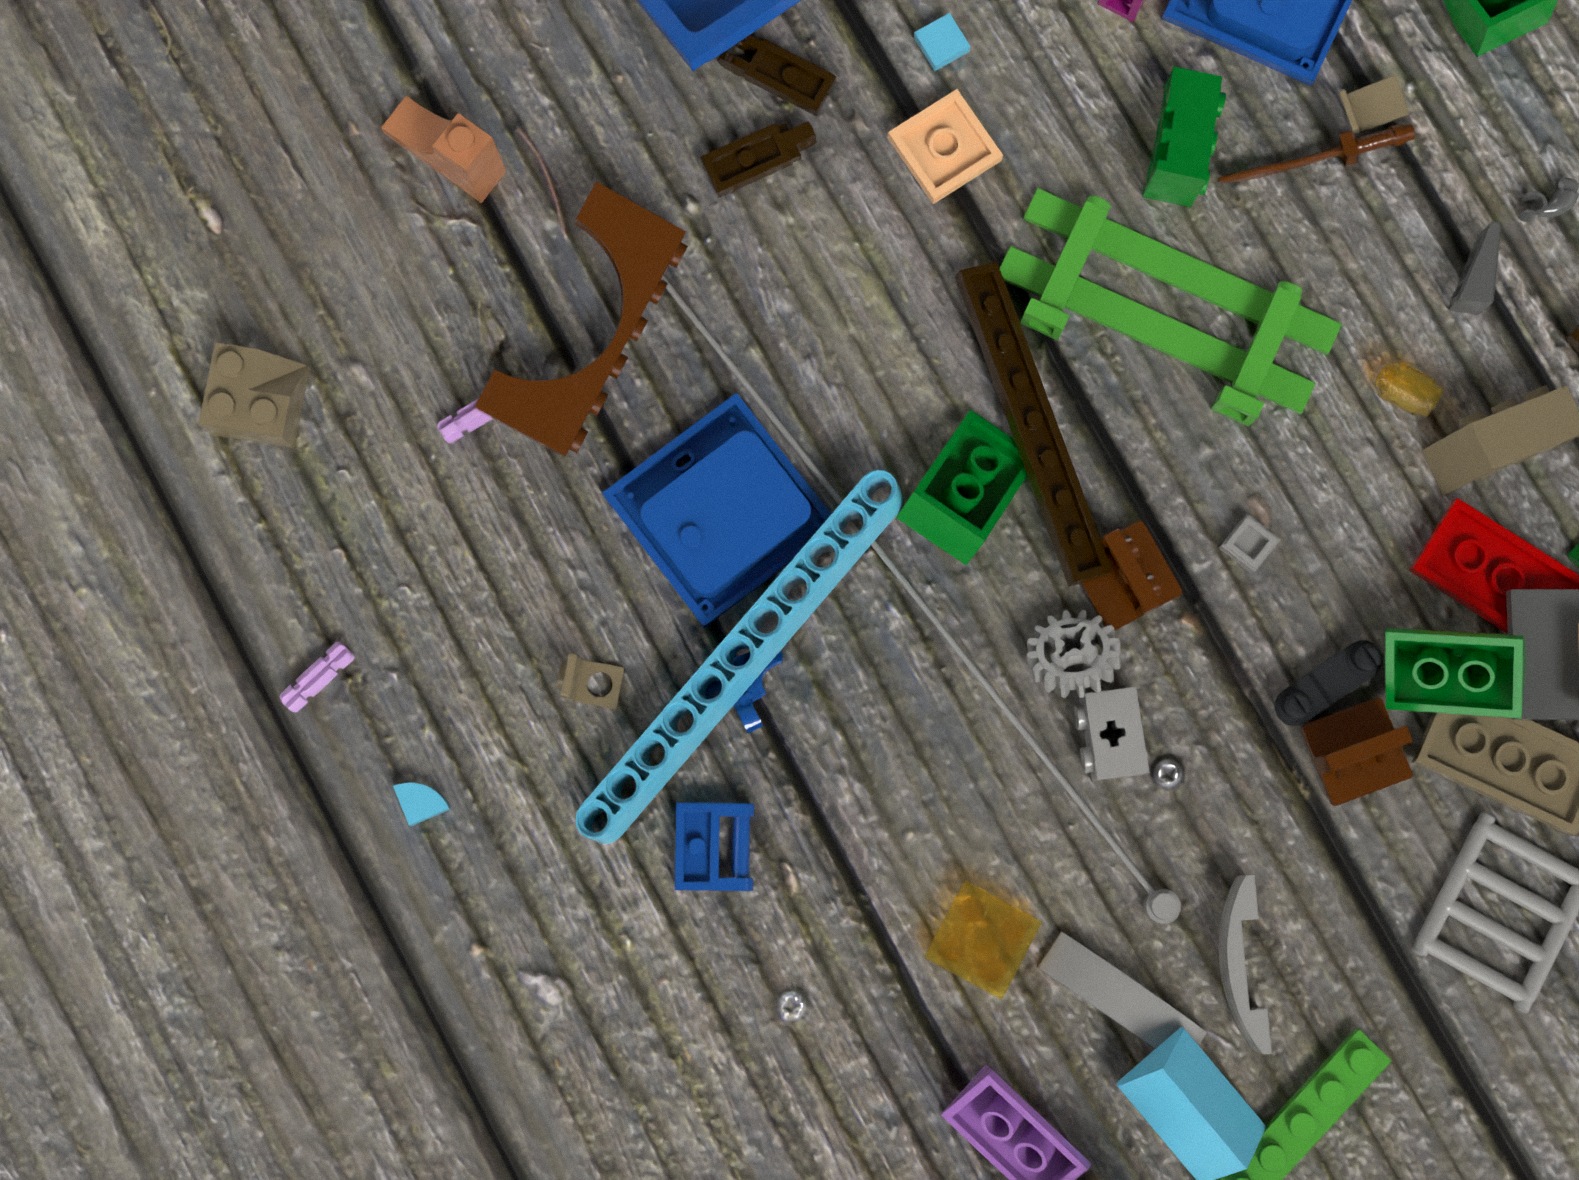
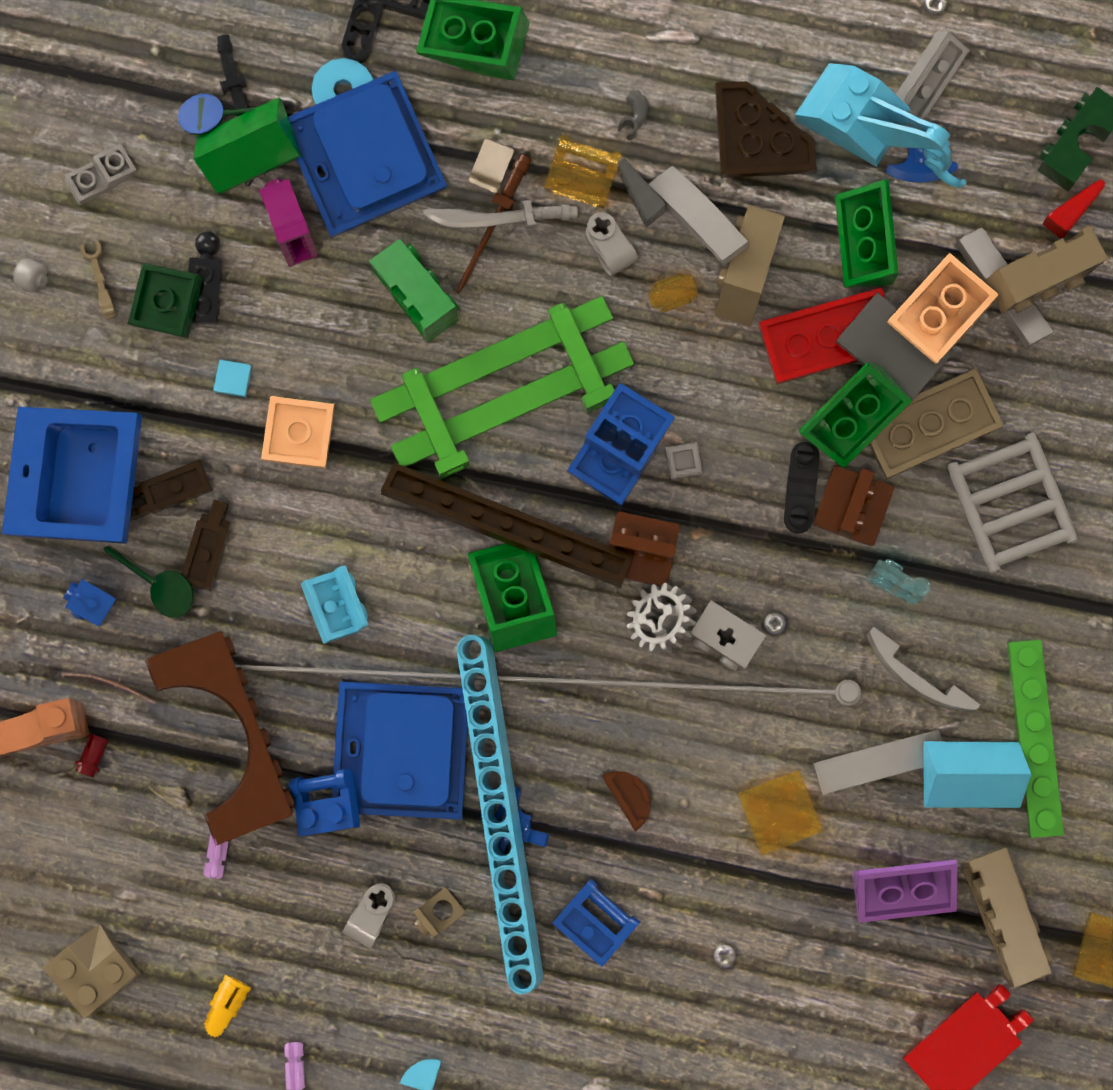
camera: 50 degrees left, 0 degrees up
none -> blue head [63,579,116,627]
none -> dark red pin [75,734,109,778]
none -> dark green piece [104,546,194,618]
none -> yellow hinge [203,974,251,1038]
none -> blue plate [289,768,361,837]
none -> medium azure bracket [301,565,368,644]
none -> light grey piece [342,883,395,949]
none -> light grey sword [423,200,578,229]
none -> clear yellow plate [544,135,622,209]
none -> blue bracket [567,383,675,506]
none -> light grey piece [585,212,638,277]
none -> reddish brown plate [601,771,651,832]
none -> light grey slope [648,166,749,266]
none -> clear light blue plate [865,559,931,604]

